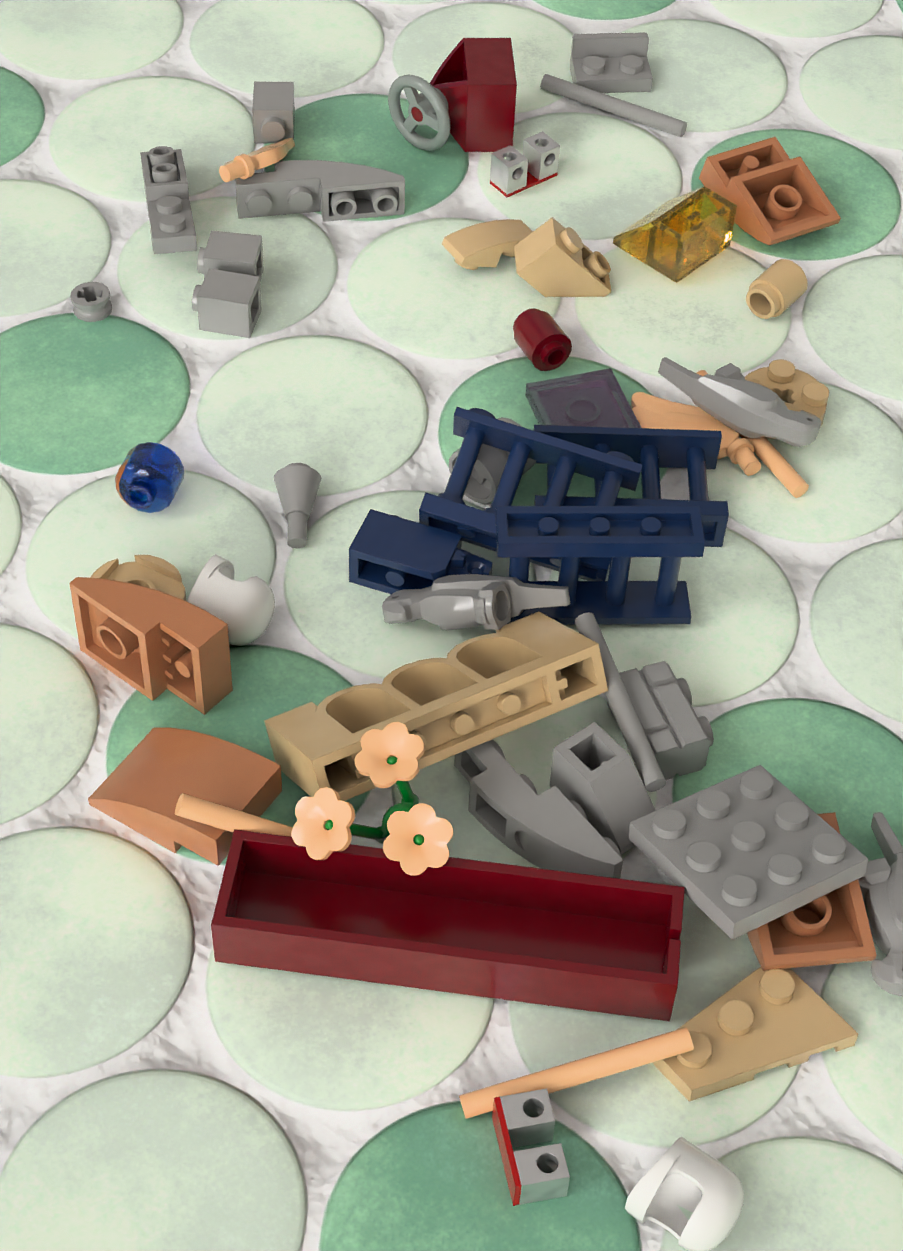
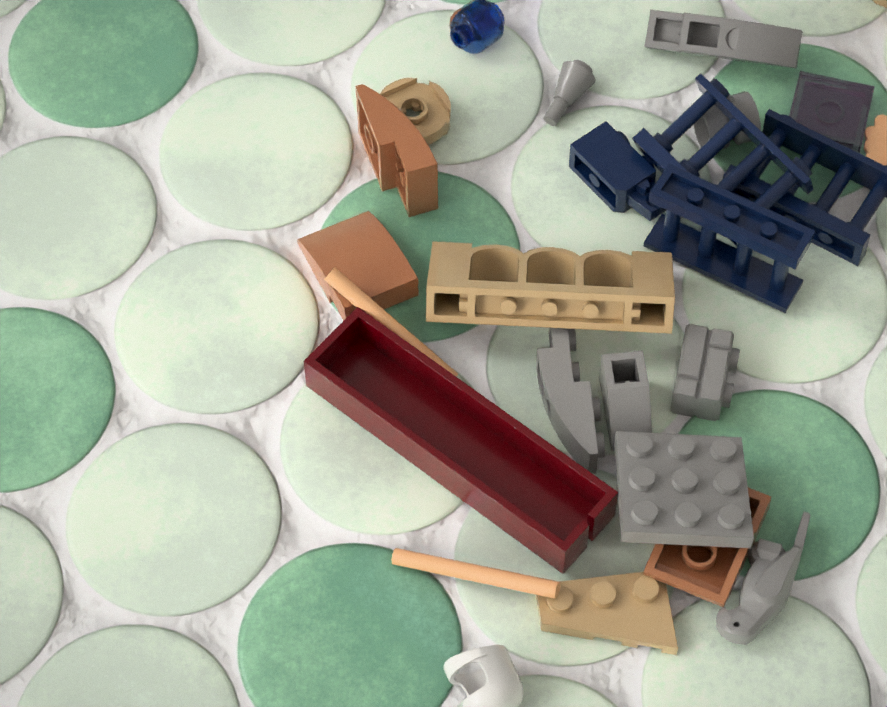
camera: 35 degrees right, 10 degrees up
white helmet [187,554,275,645] -> none
light nougat plant [292,722,453,876] -> none
light grey animal [382,574,570,630] -> none
flat silver piece [492,1089,570,1206] -> none
dark red brick [513,308,572,371] -> none
light grey bar [575,612,666,792] -> none
none -> light grey slope [645,9,803,68]

